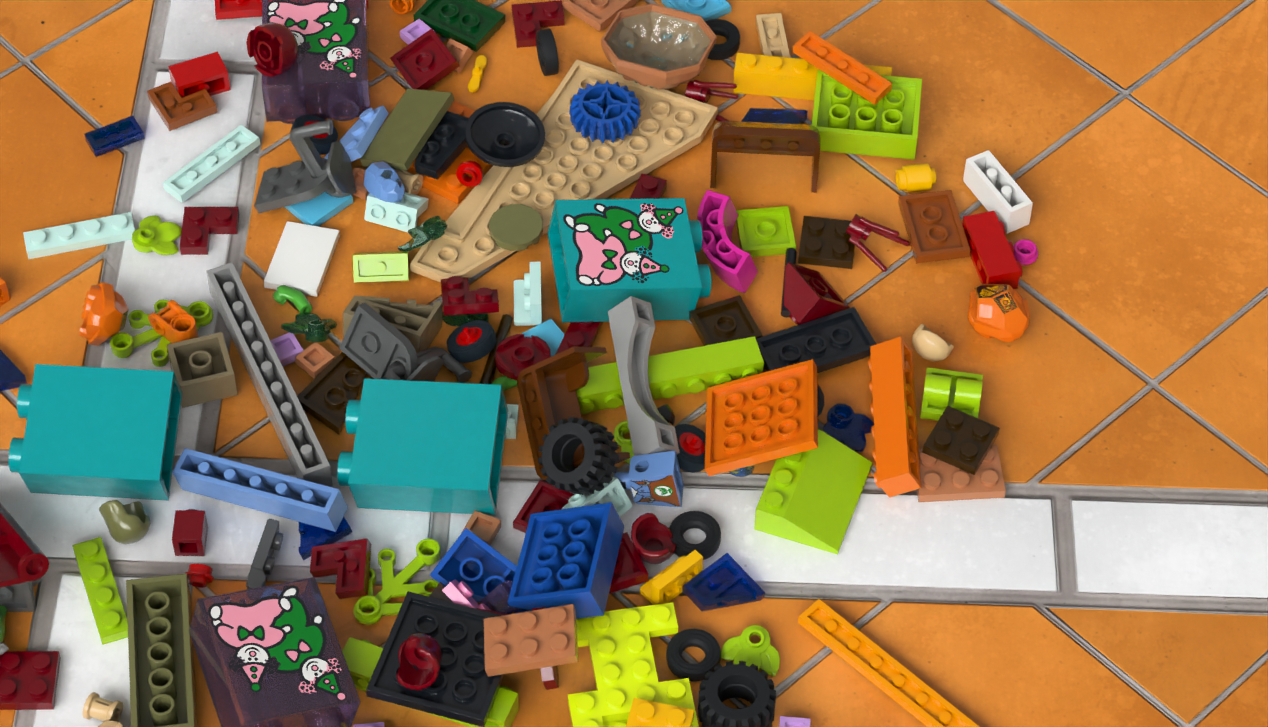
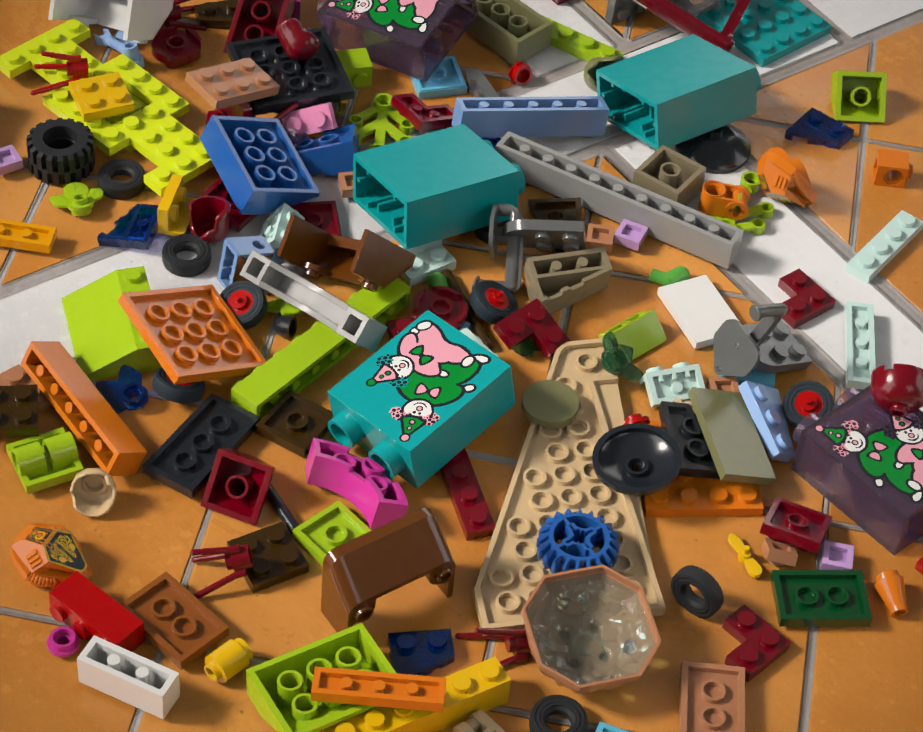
camera: 140 degrees right, 5 degrees down
lime plate [132,215,182,255] -> none
dark red brick [172,509,208,556] -> none
clear green plate [281,313,337,342] -> none
medium blue rock [364,161,405,203] -> none
black tyre [538,417,619,495] -> none

